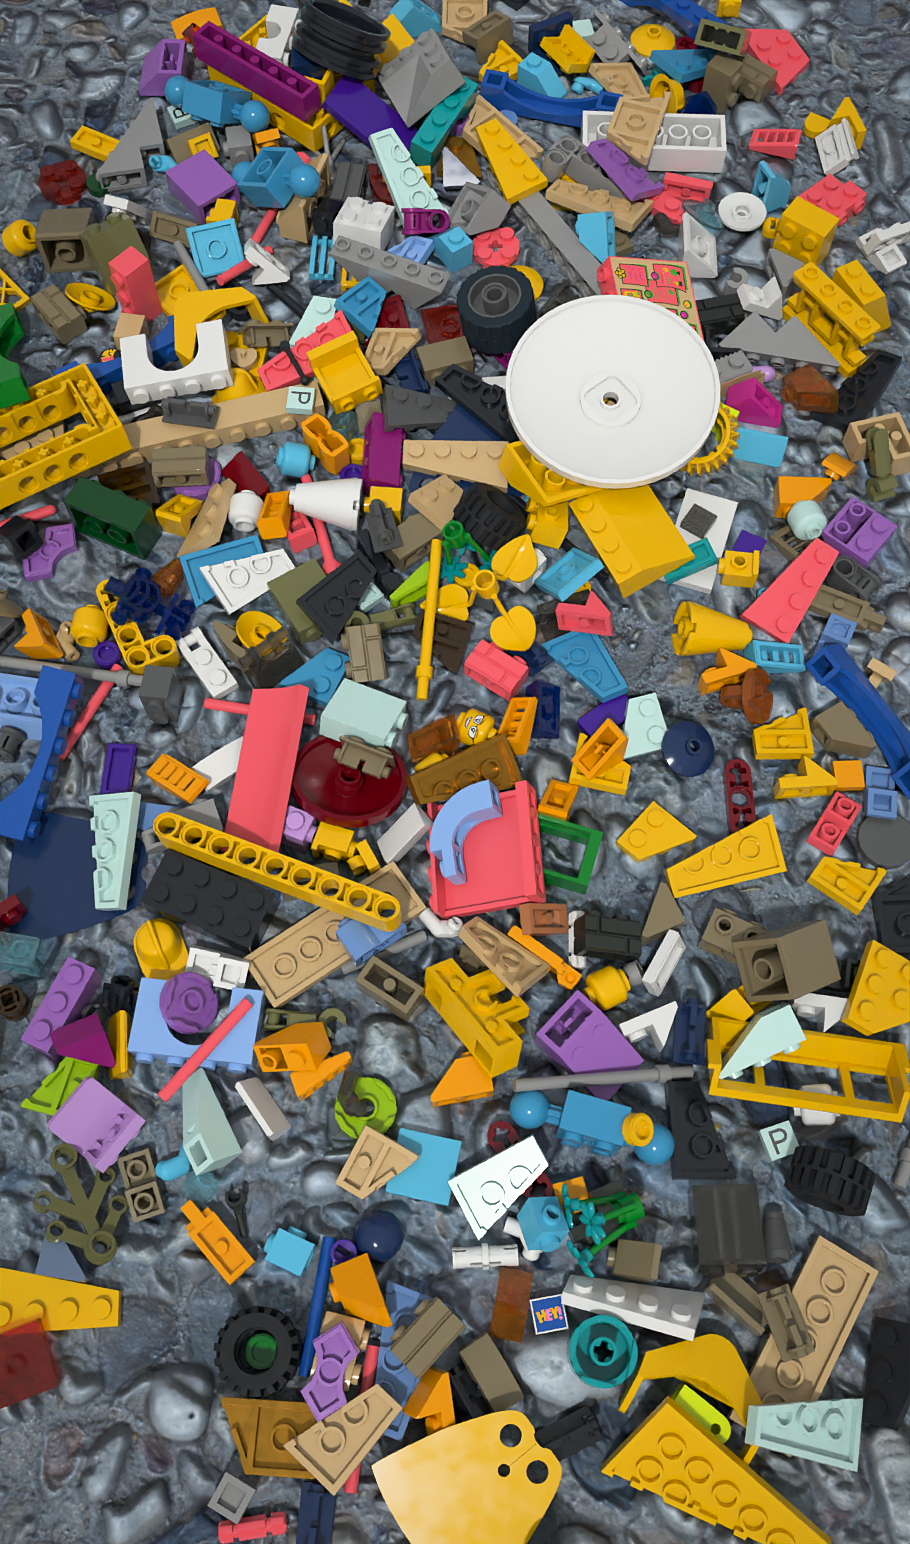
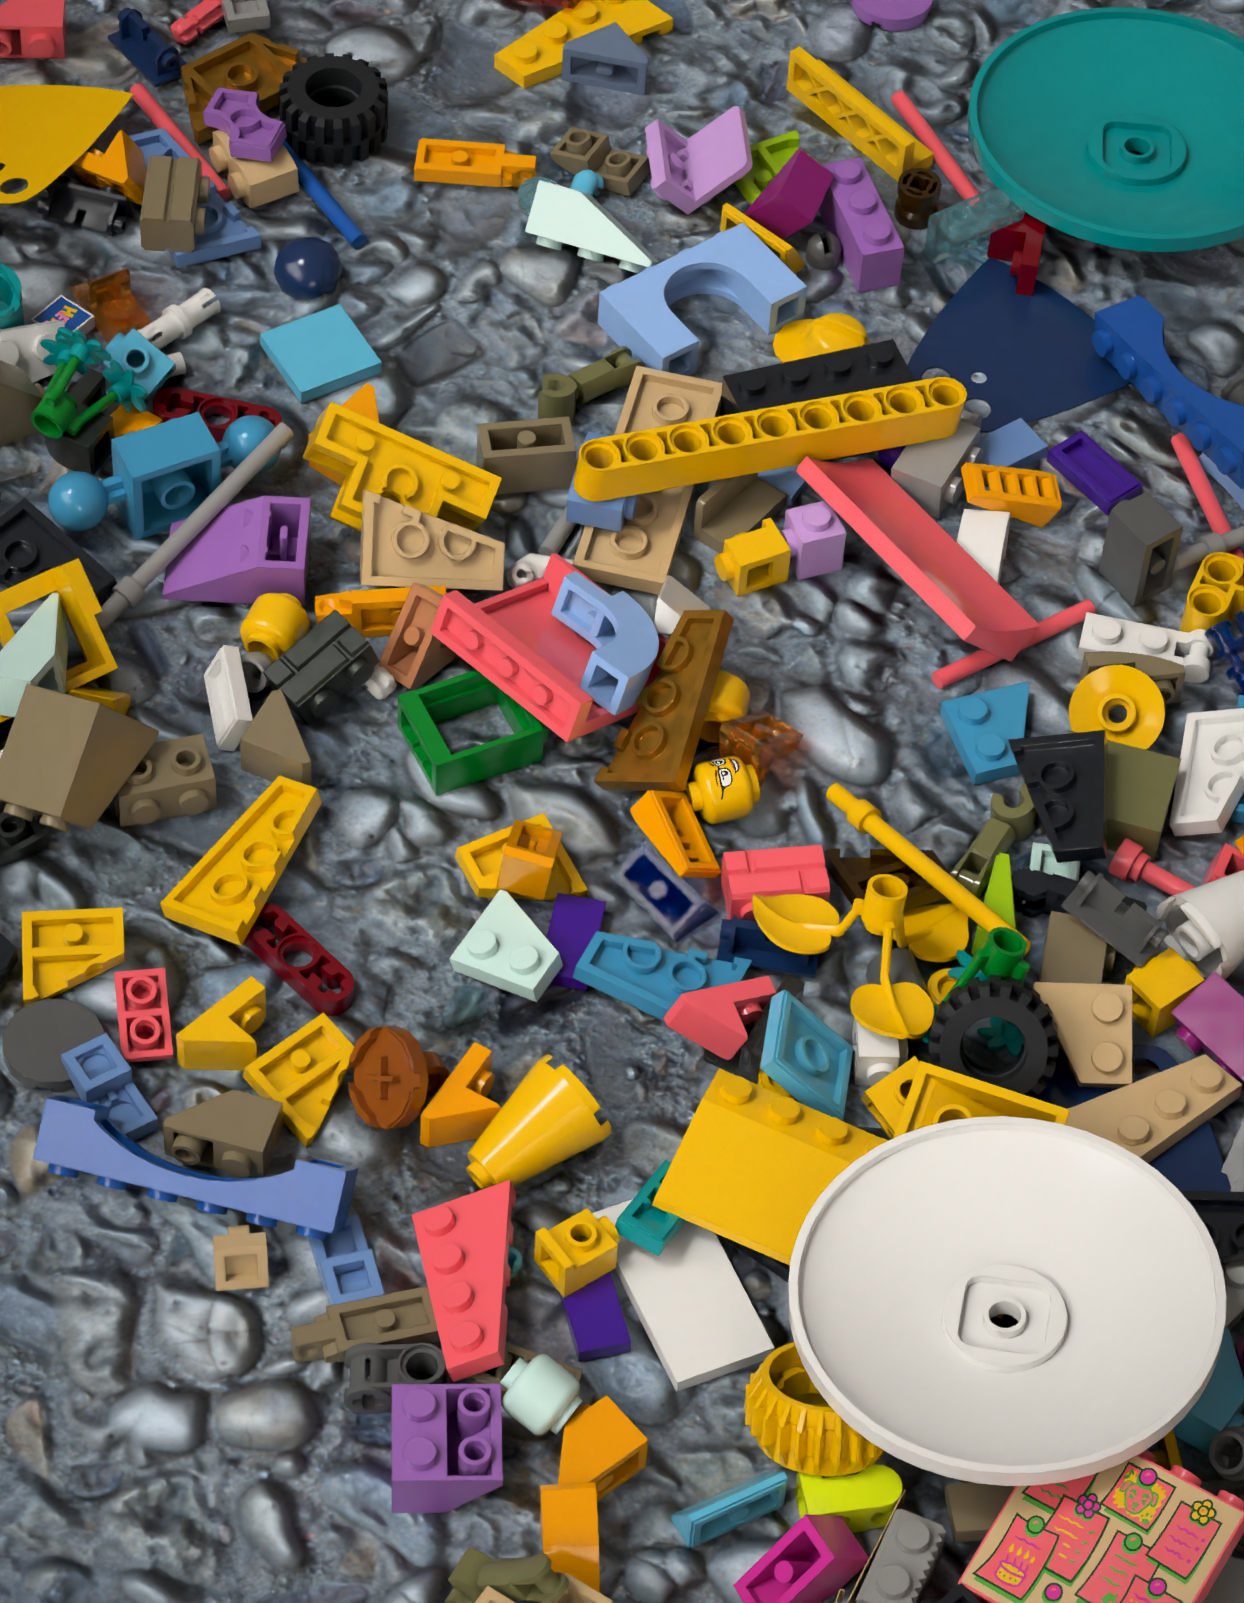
camera: 135 degrees right, 15 degrees down
olive plant [33,1143,128,1265] -> none
light aqua wing [89,792,141,911] -> none
black gear [102,975,140,1013] -> none
coral bar [157,998,253,1103] -> none
medium lavender tile [159,971,218,1035] -> none
white slope [185,944,250,990] -> none
pearl dark grey hand [225,1188,248,1237] -> none
white slope [235,1077,291,1141] -> none
clear smoke plate [238,627,305,689] -> none
light orange slope [253,1022,332,1072] -> none
medium azure brick [263,1226,317,1278] -> none
tan wing [283,1384,404,1496] -> none
light orange slope [290,1051,353,1101] -> none
dark red dish [291,735,407,828] -> none
light aqua brick [319,678,409,749] -> none
light orange slope [328,1253,393,1328] -> none
dark purple hinge [331,1238,357,1265] -> none
dark tan hinge [333,736,396,780] -> none
lime tile [335,1077,397,1140] -> none
tan wing [335,1125,421,1199] -> none
clear smoke arm [337,1071,367,1118] -> none
dark tan brick [341,623,387,683] -> none
yellow tile [347,839,381,876] -> none
light aqua wing [448,1134,549,1240] -> none
dark tan slope [457,1332,524,1413] -> none
light orange slope [538,779,579,822] -> none
yellow wing [615,801,697,863] -> none
white slope [617,1001,678,1053] -> none
yellow tile [622,1113,654,1147] -> none
dark blue dish [661,721,714,777] -> none
dark blue hinge [673,998,707,1066] -> none
clear smoke tile [680,503,718,539] -> none
medium azure slope [744,640,806,673] -> none
light orange tile [831,760,865,791] -> none

